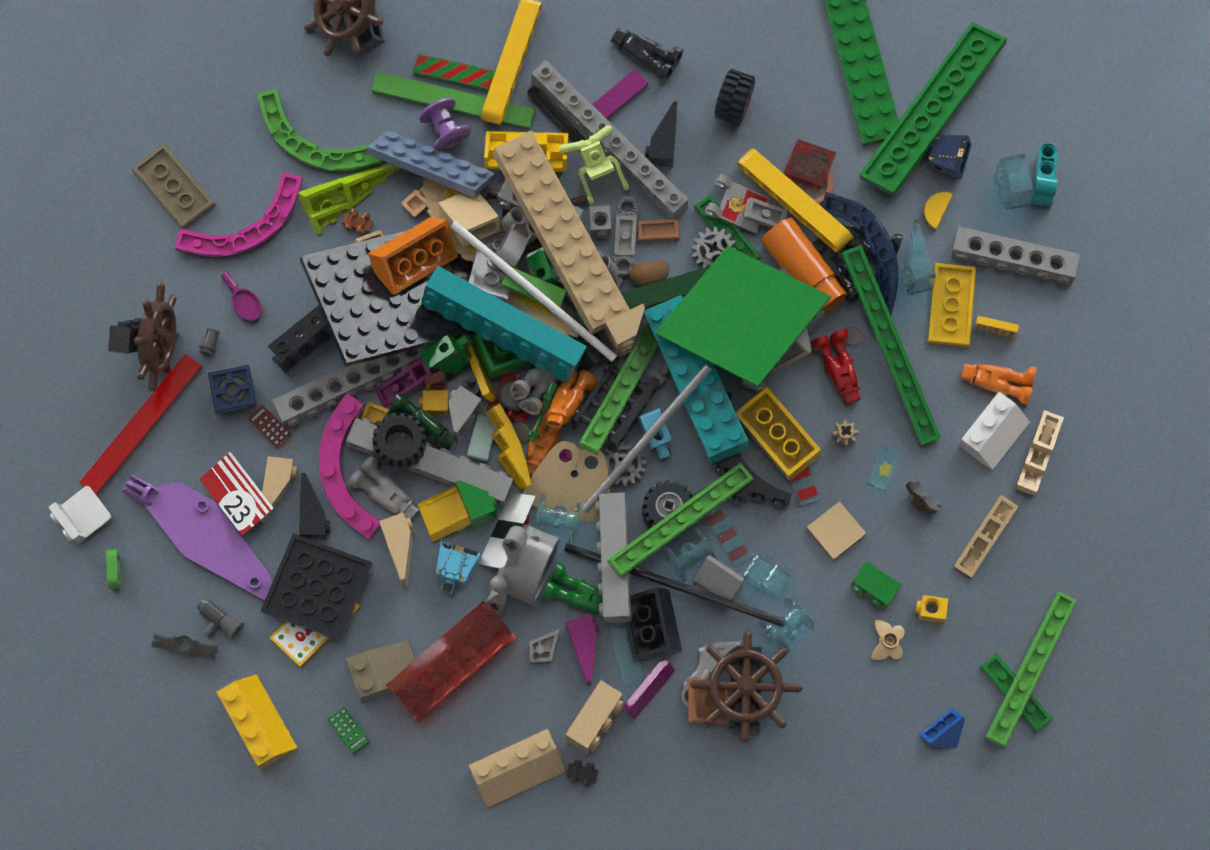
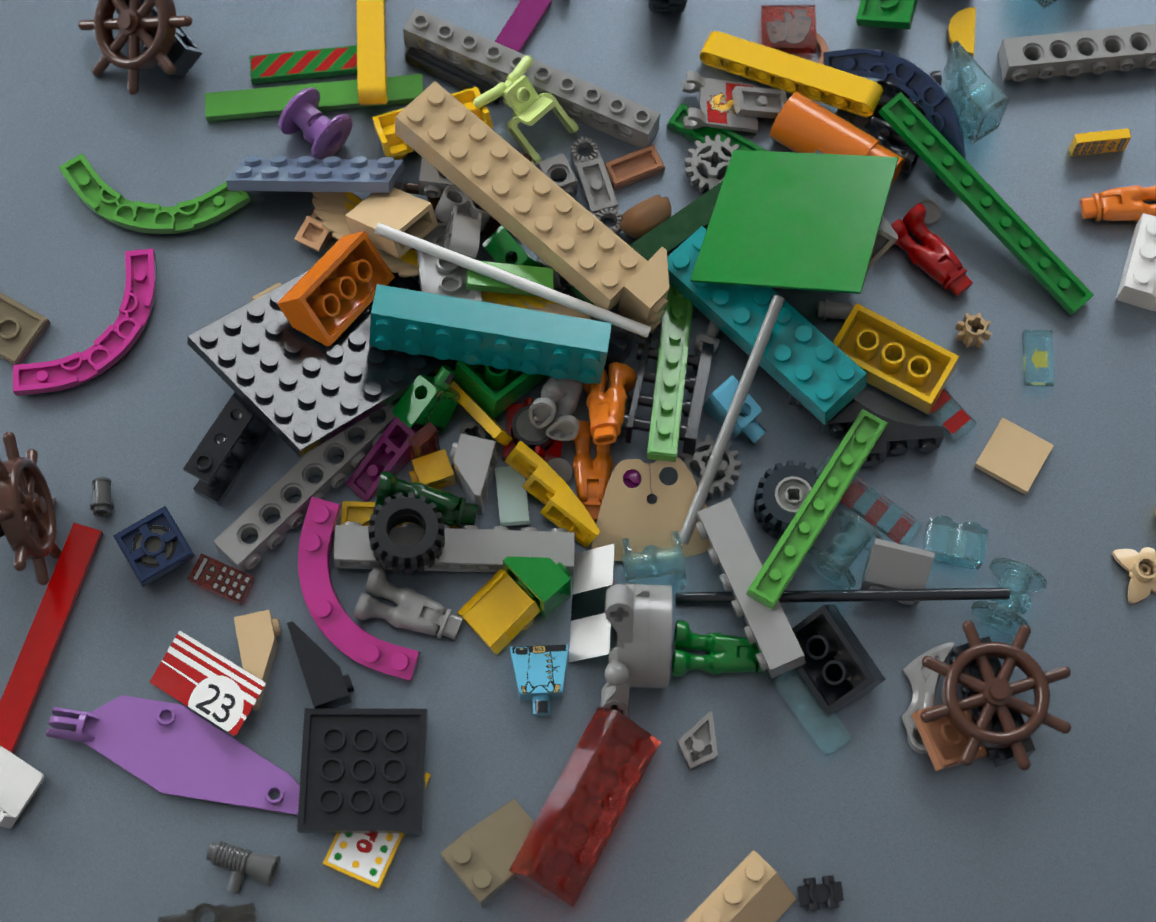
camera: 20 degrees left, 5 degrees down
bright green beam [106,549,121,590] -> none
magenta piece [221,272,262,322] -> none
lime wedge [298,163,401,235] -> none
dark orange piece [342,209,373,234] -> none
tan slope [379,513,415,589] -> none
green piece [528,382,558,443] -> none
magenta slope [566,614,600,686] -> none
tan brick [566,680,624,755] -> none
magenta tile [623,658,675,720] -> none
black slope [645,102,677,167] -> none
green brick [851,561,902,610] -> none
dark brown animal [906,481,942,513] -> none
yellow tile [927,263,976,348] -> none

